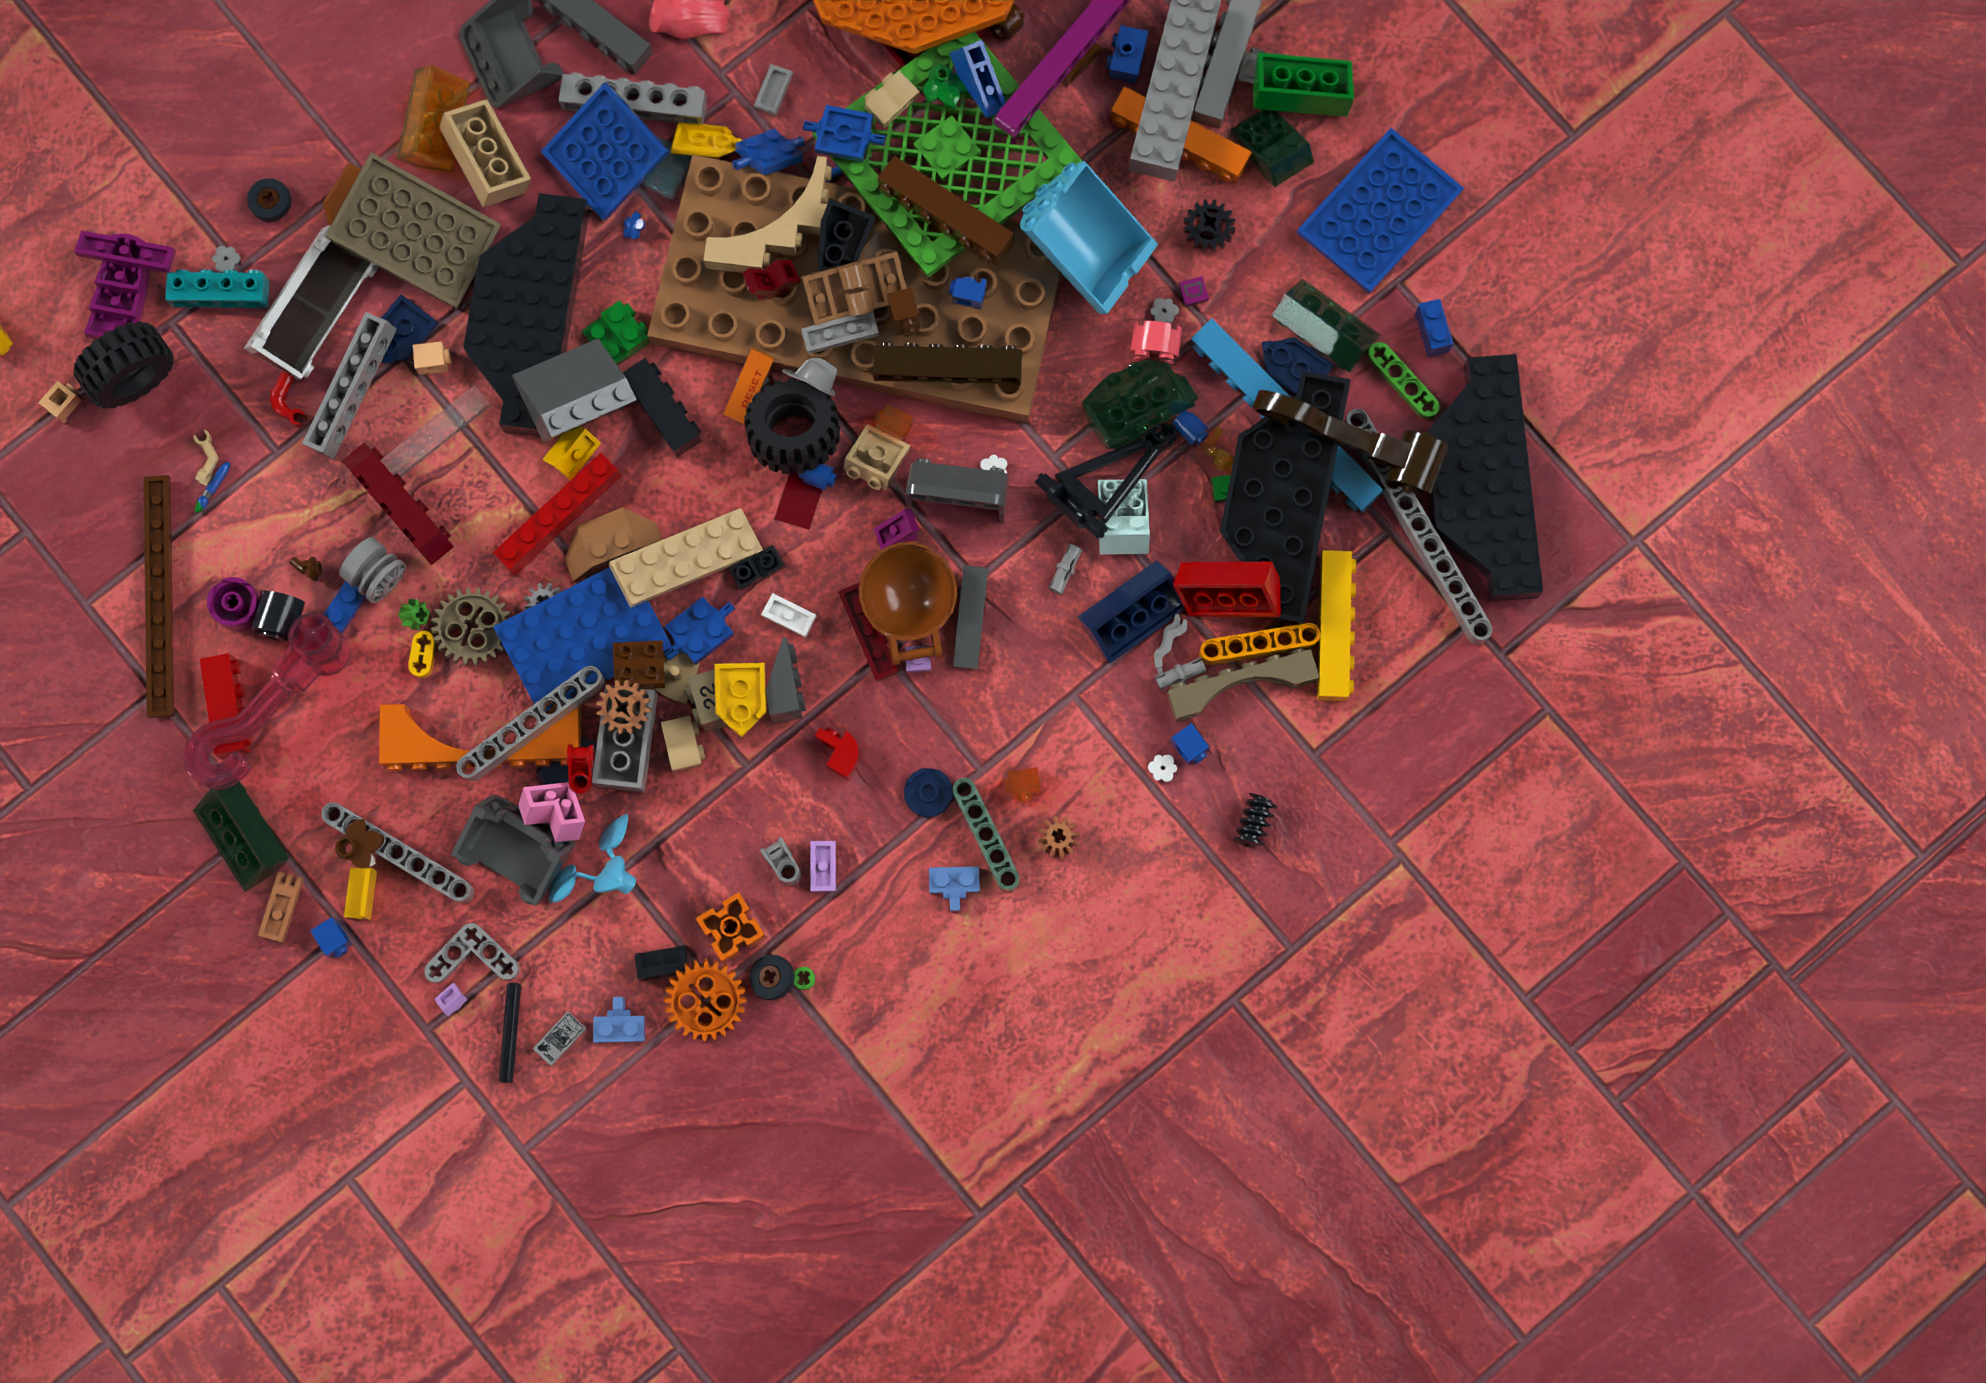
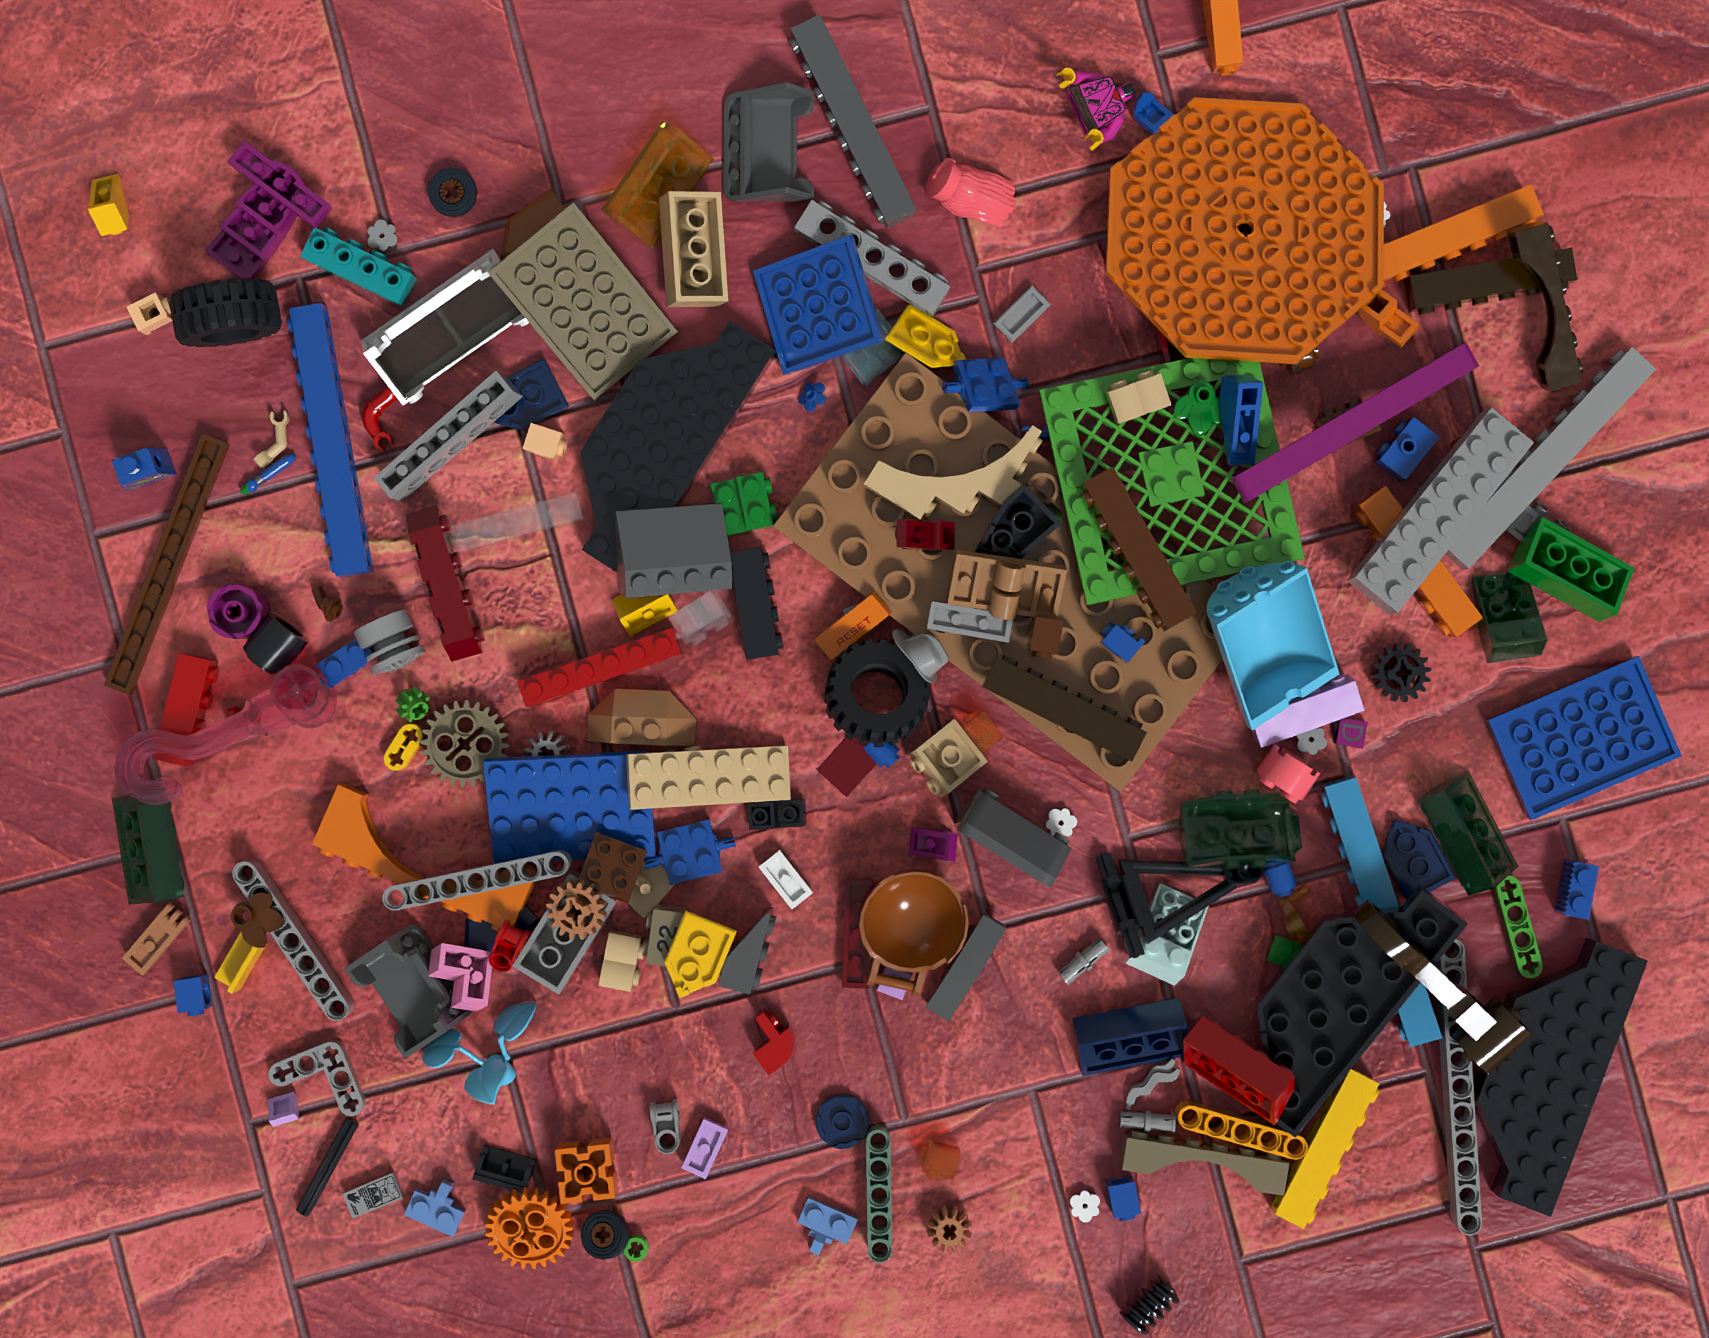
camera: 25 degrees right, 10 degrees up
blue plate [803,105,885,162] -> none
none -> blue torso [112,447,177,491]
none -> blue brick [287,303,374,578]
none -> clear brick [669,590,733,646]
none -> lavender brick [1252,674,1365,748]

